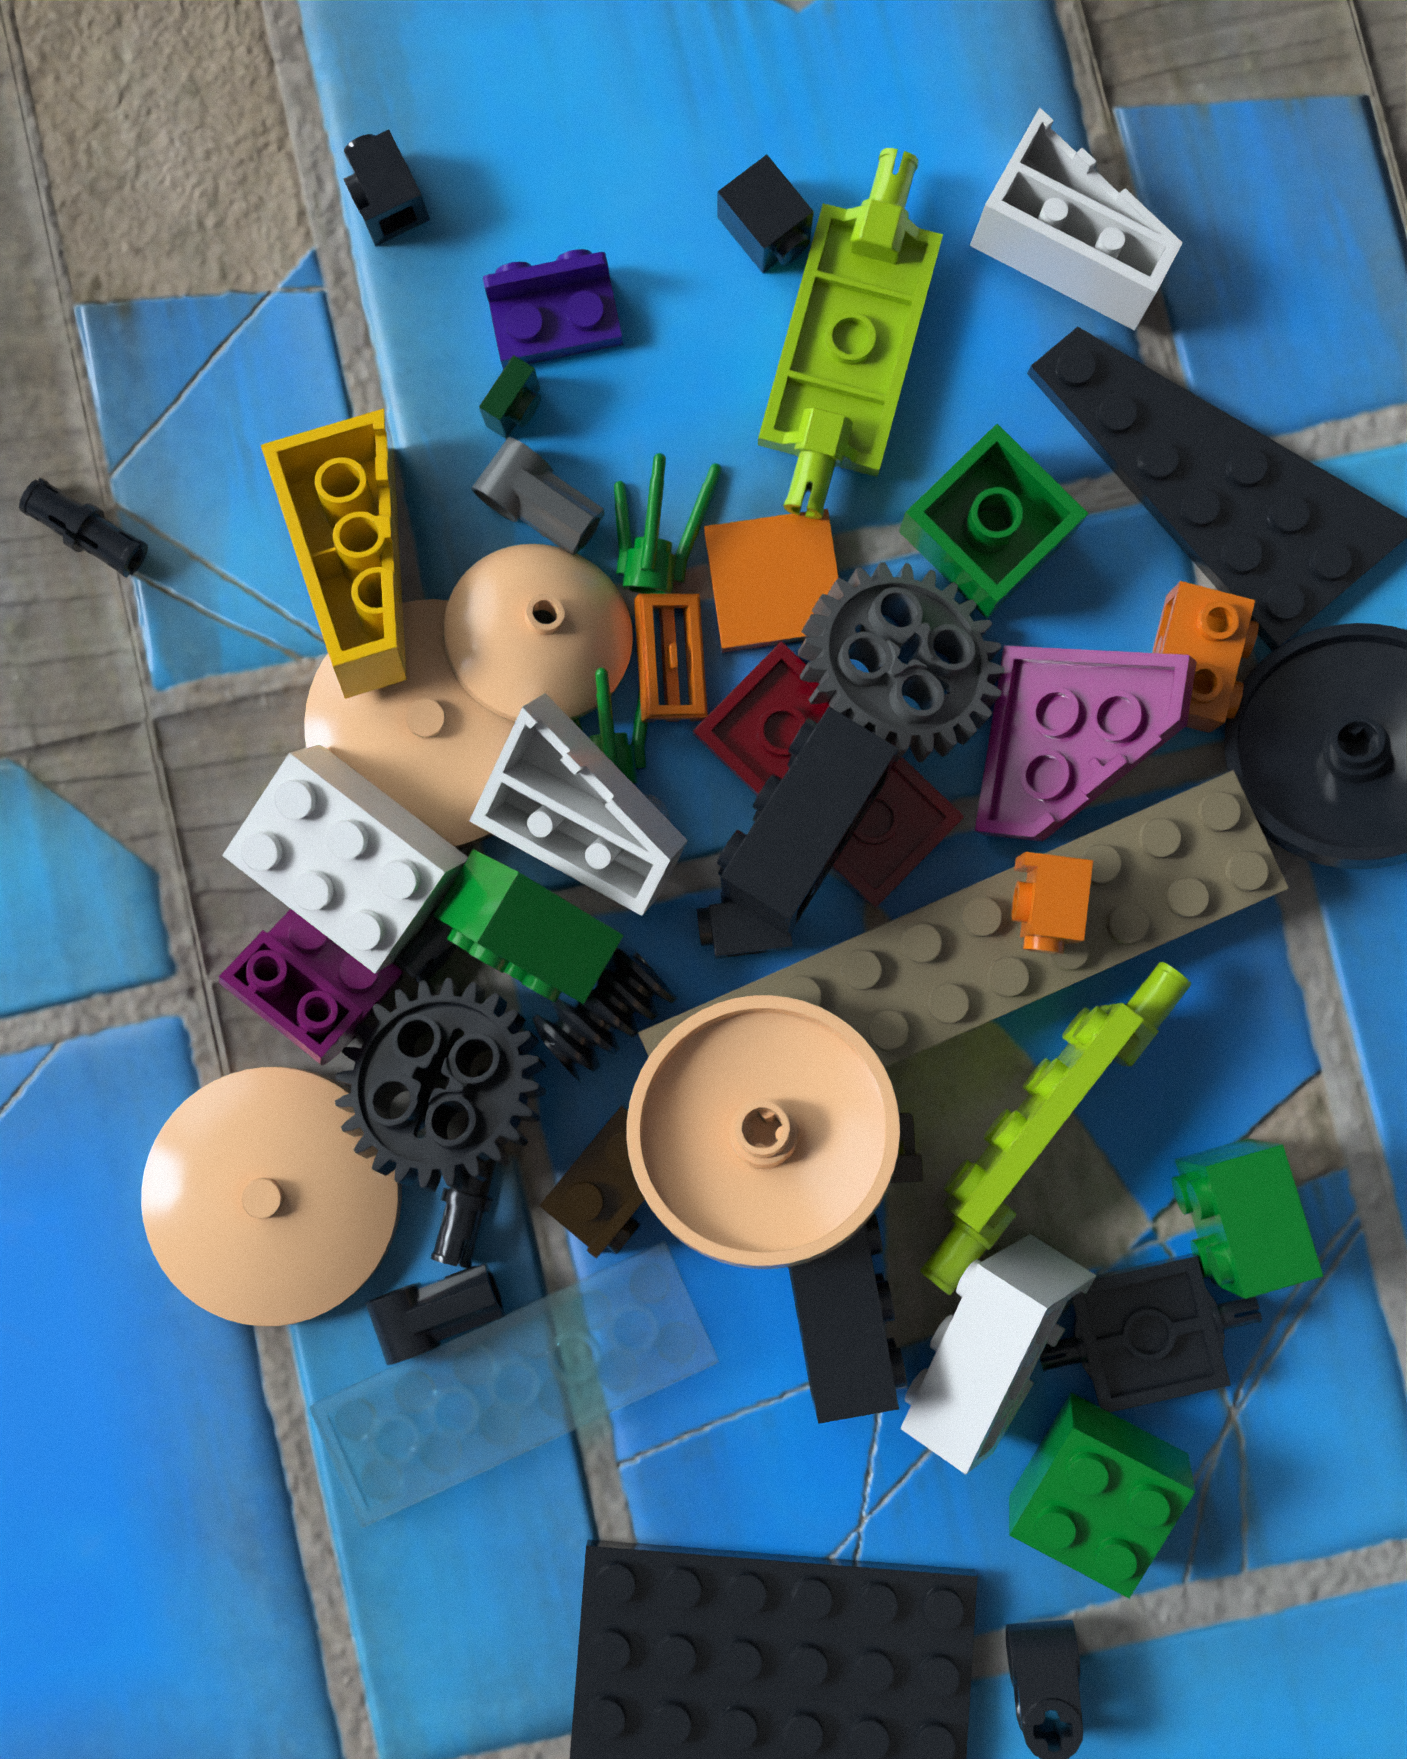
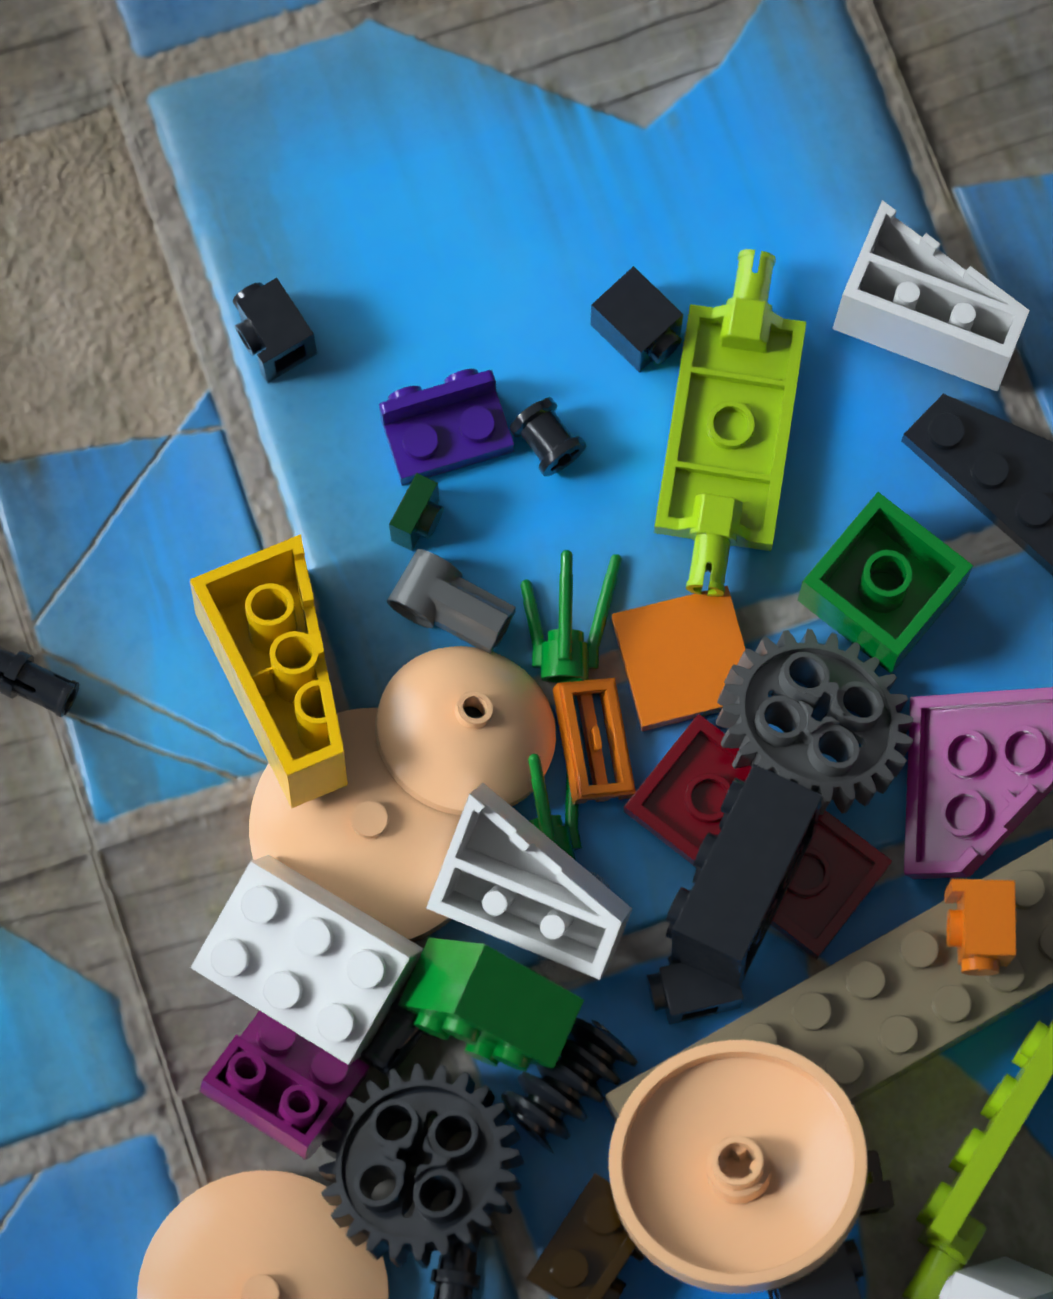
camera: 10 degrees left, 10 degrees down
none -> black bush [509,397,586,477]

